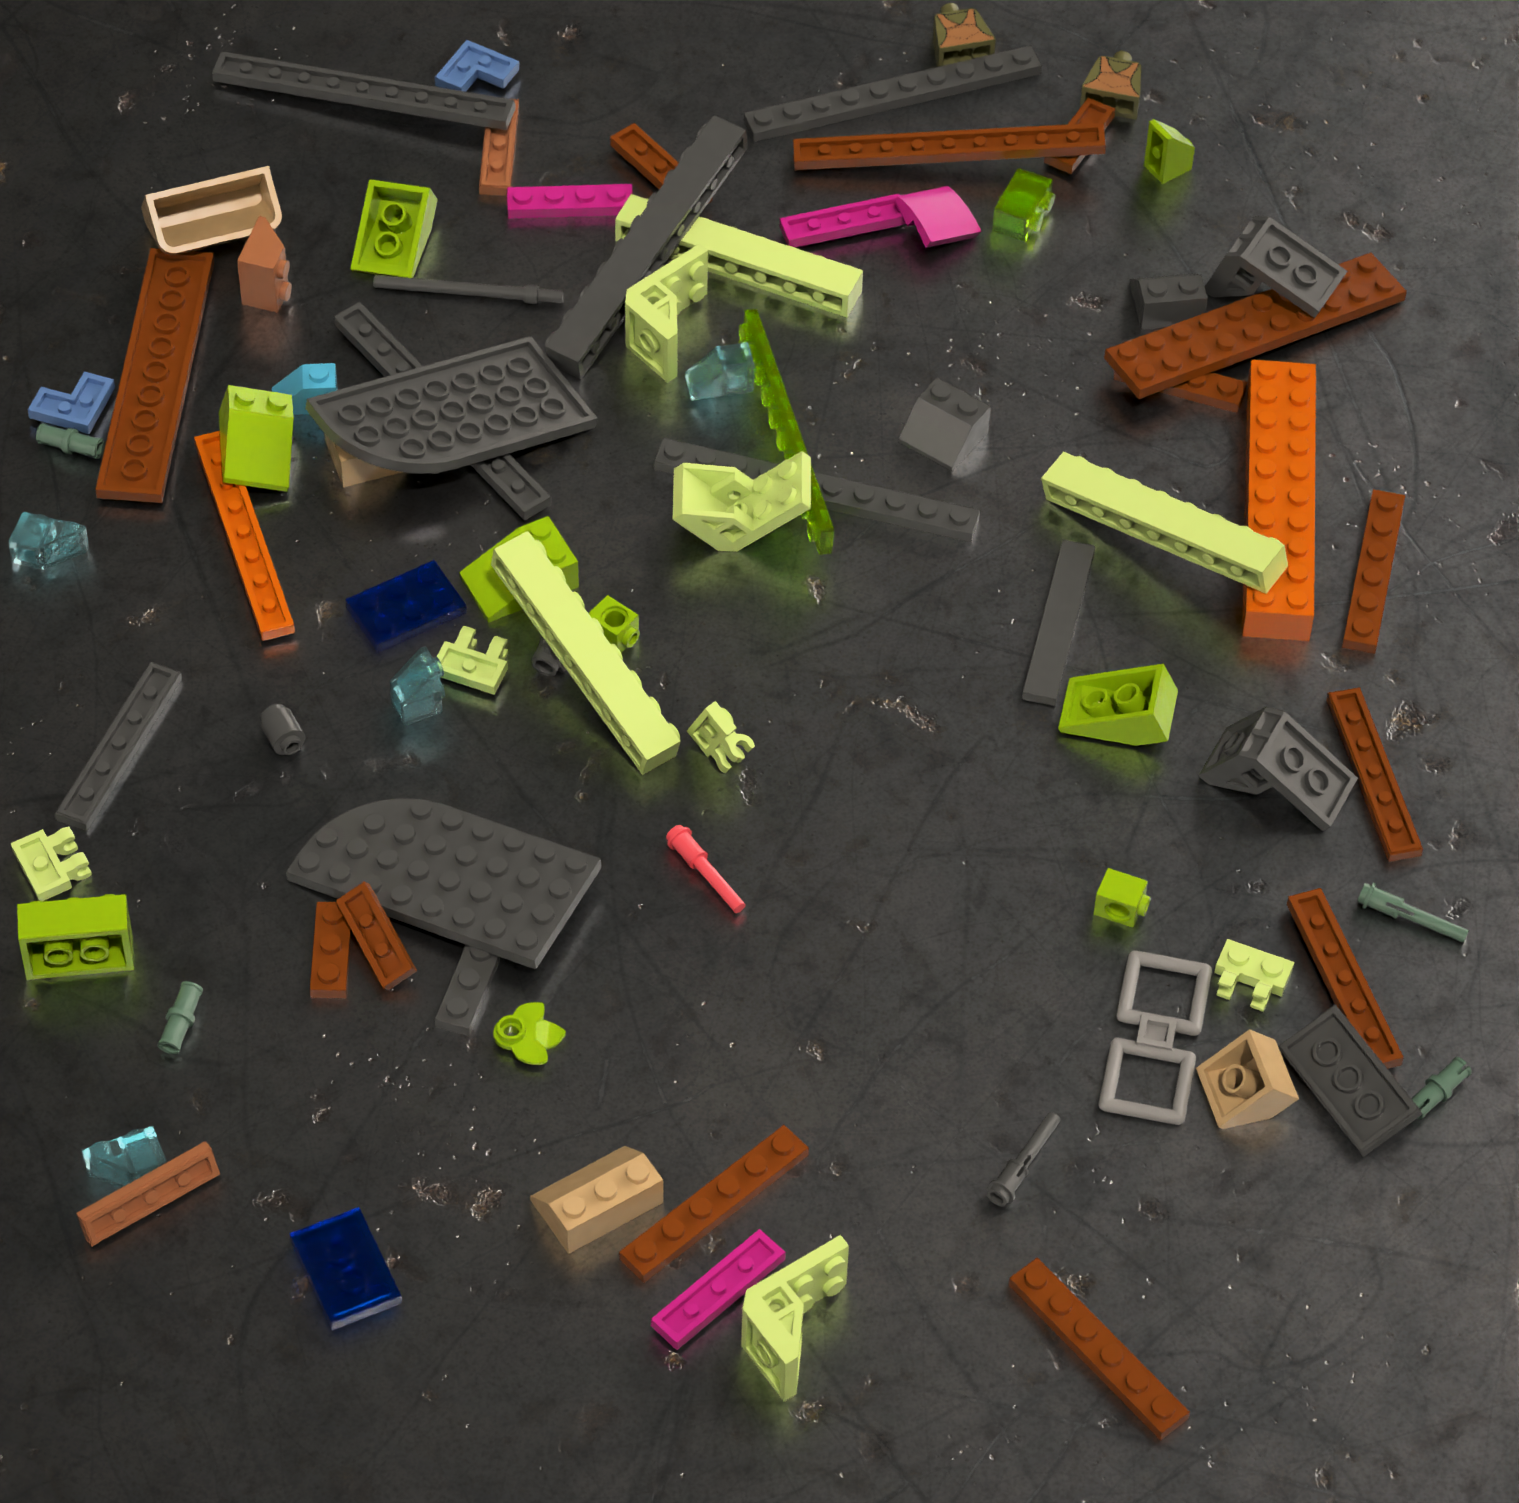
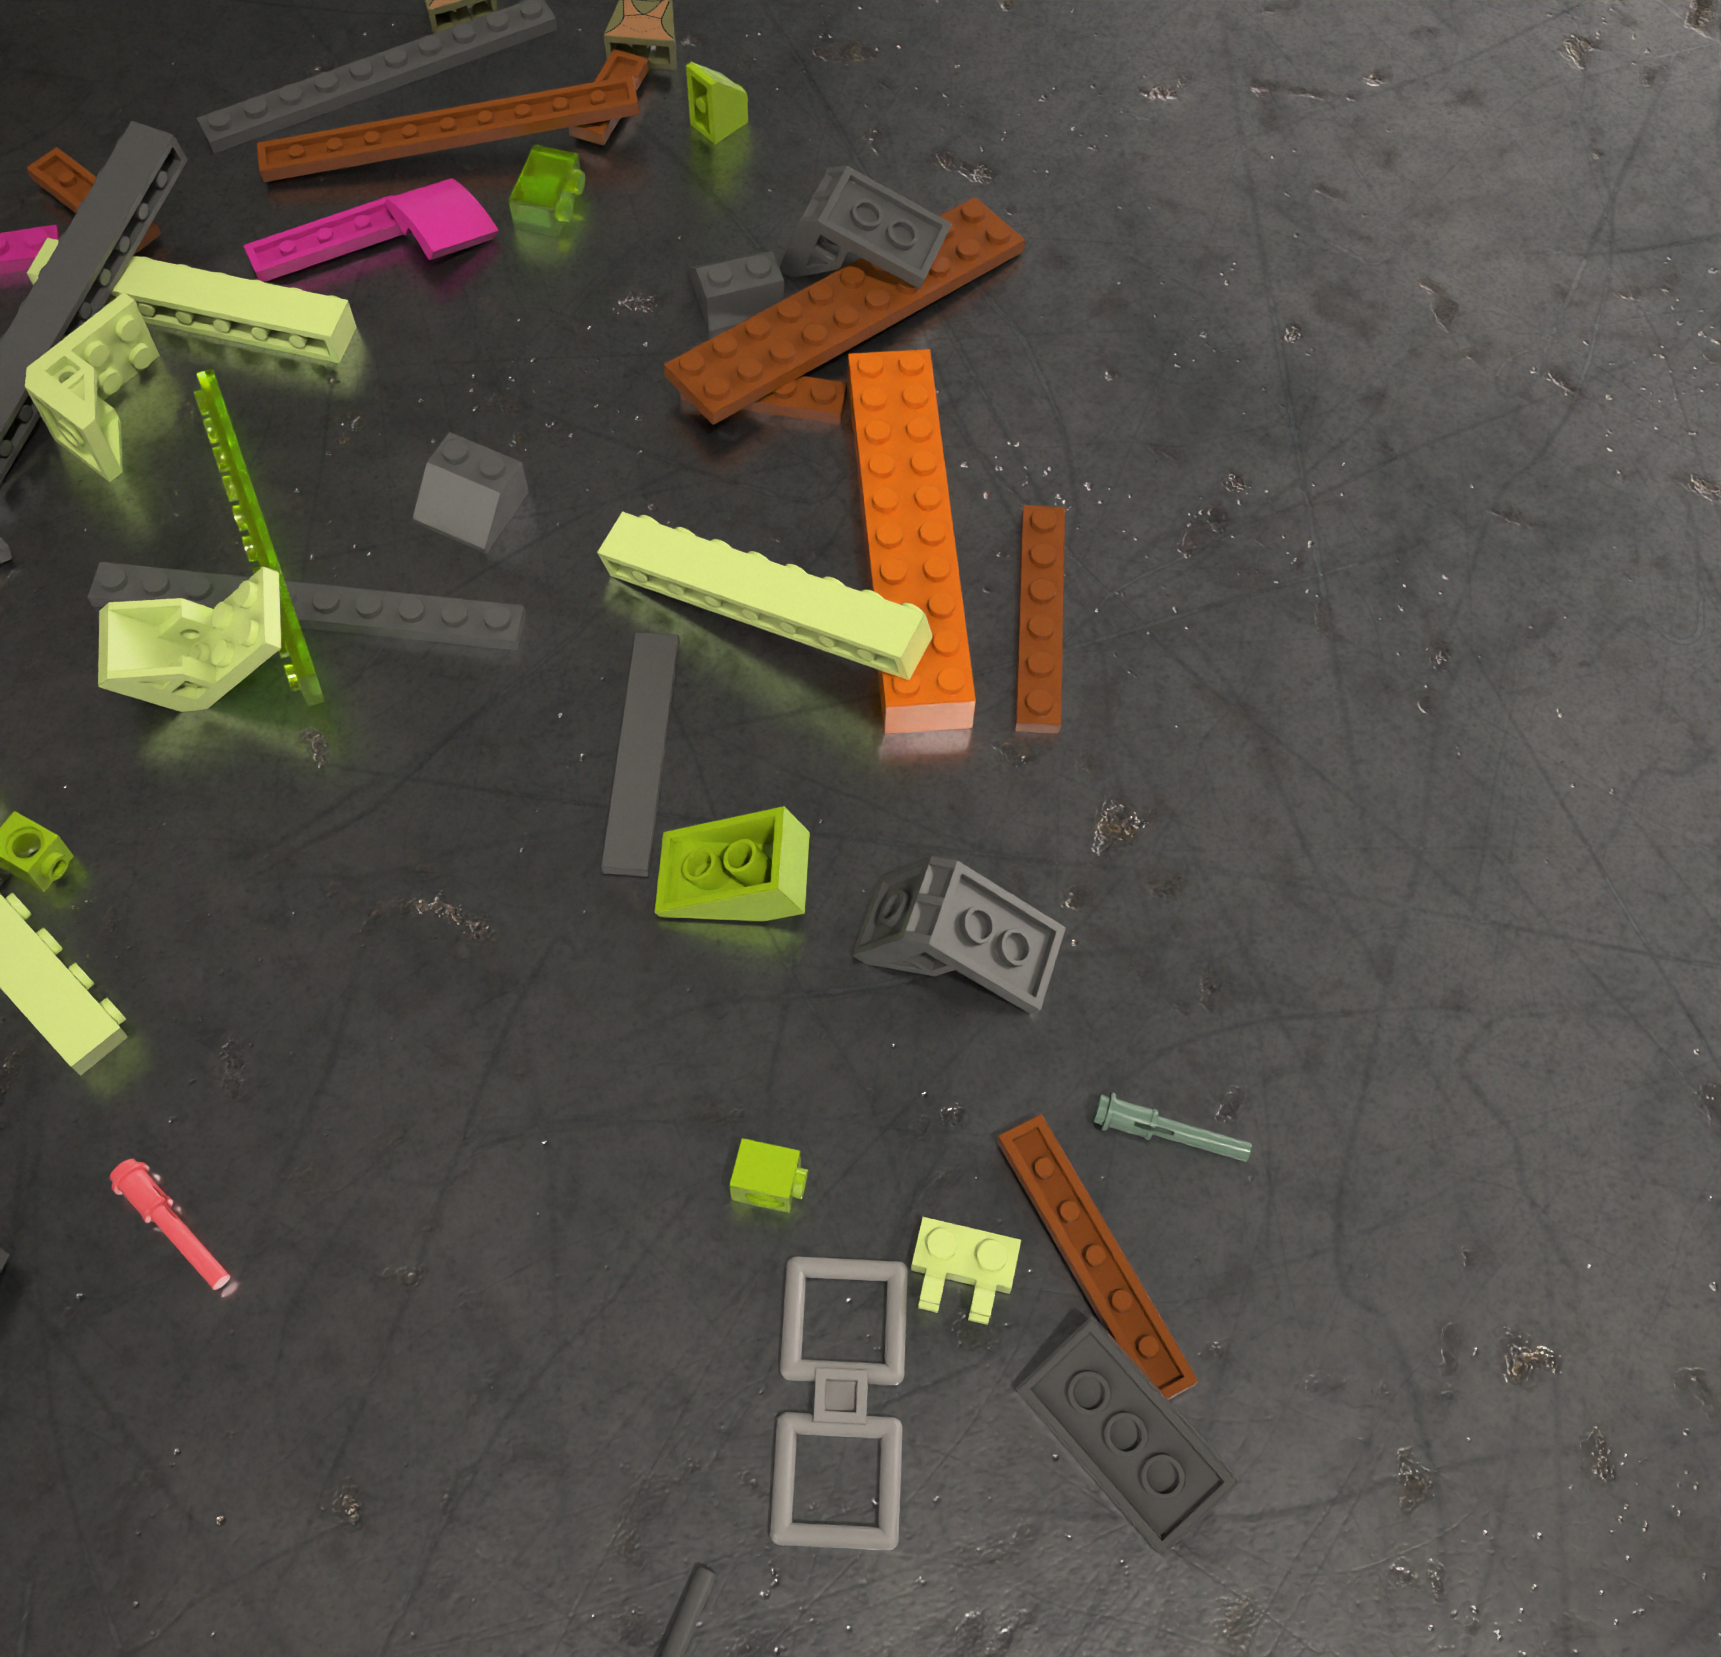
camera: 10 degrees left, 10 degrees up
clear light blue slope [684,342,755,401] -> none
yellowish green plate [687,701,755,773] -> none
tan slope [1196,1029,1299,1129] -> none
dark orange tile [1326,687,1423,862] -> none
sand green pin [1411,1057,1472,1120] -> none

